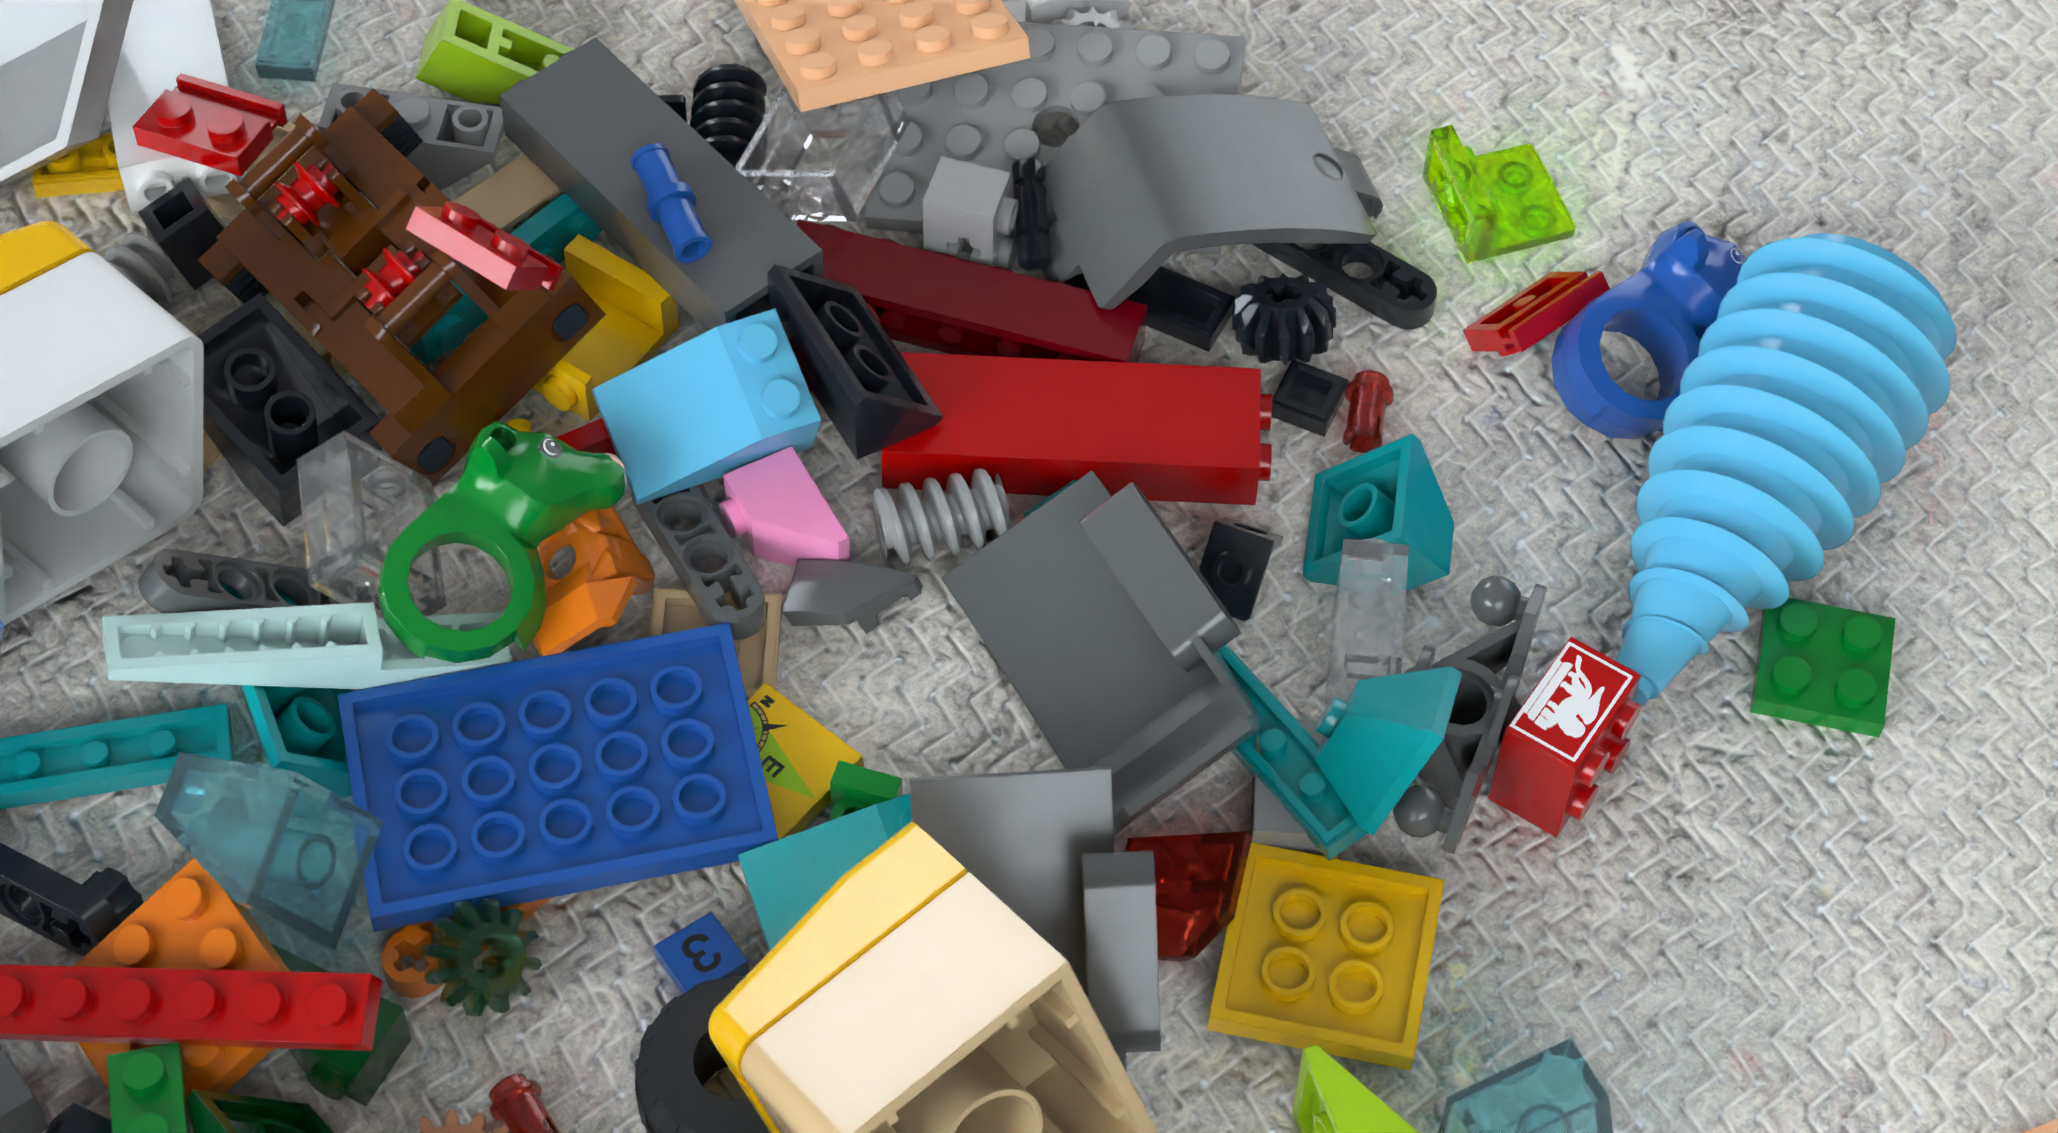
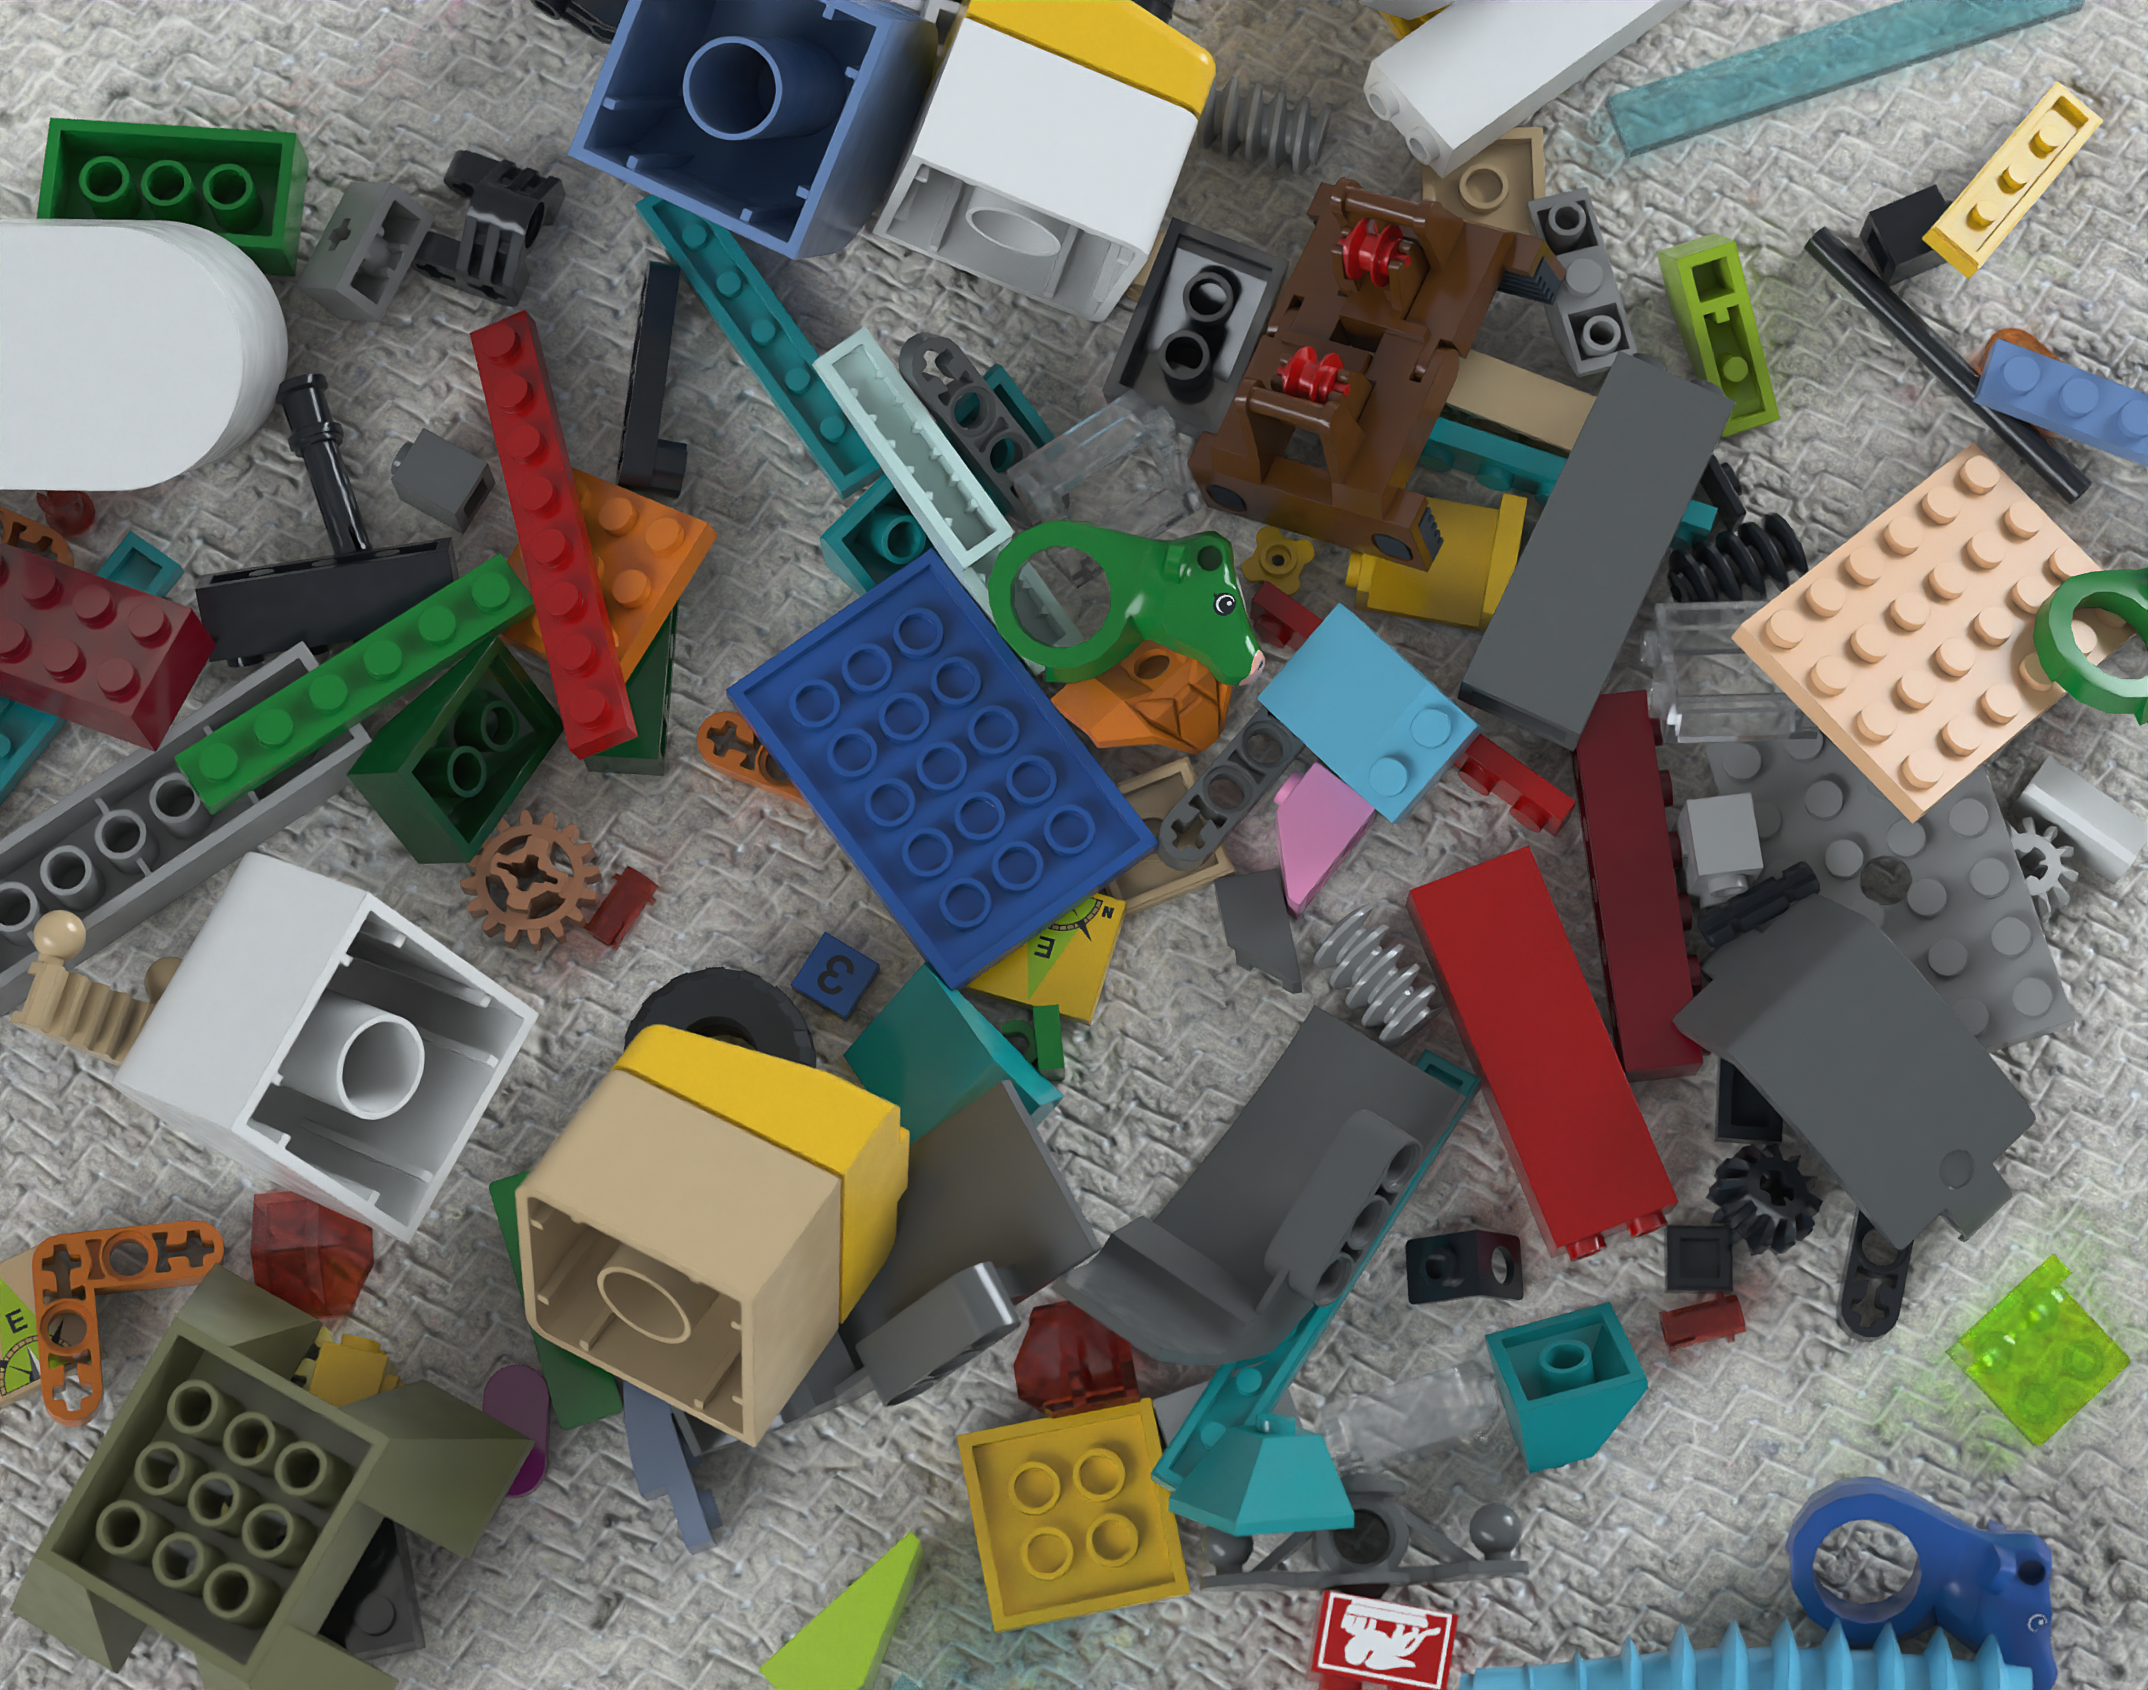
camera: 70 degrees right, 20 degrees up
red plate [132,73,288,176] -> none
black brick [138,178,226,290] -> none
clear light blue slope [154,752,384,950] -> none
red plate [406,201,564,290] -> none
clear green gear [420,898,543,1017] -> none
blue pin [630,143,713,263] -> none
black slope [767,264,943,460] -> none
red plate [1463,271,1610,356] -> none

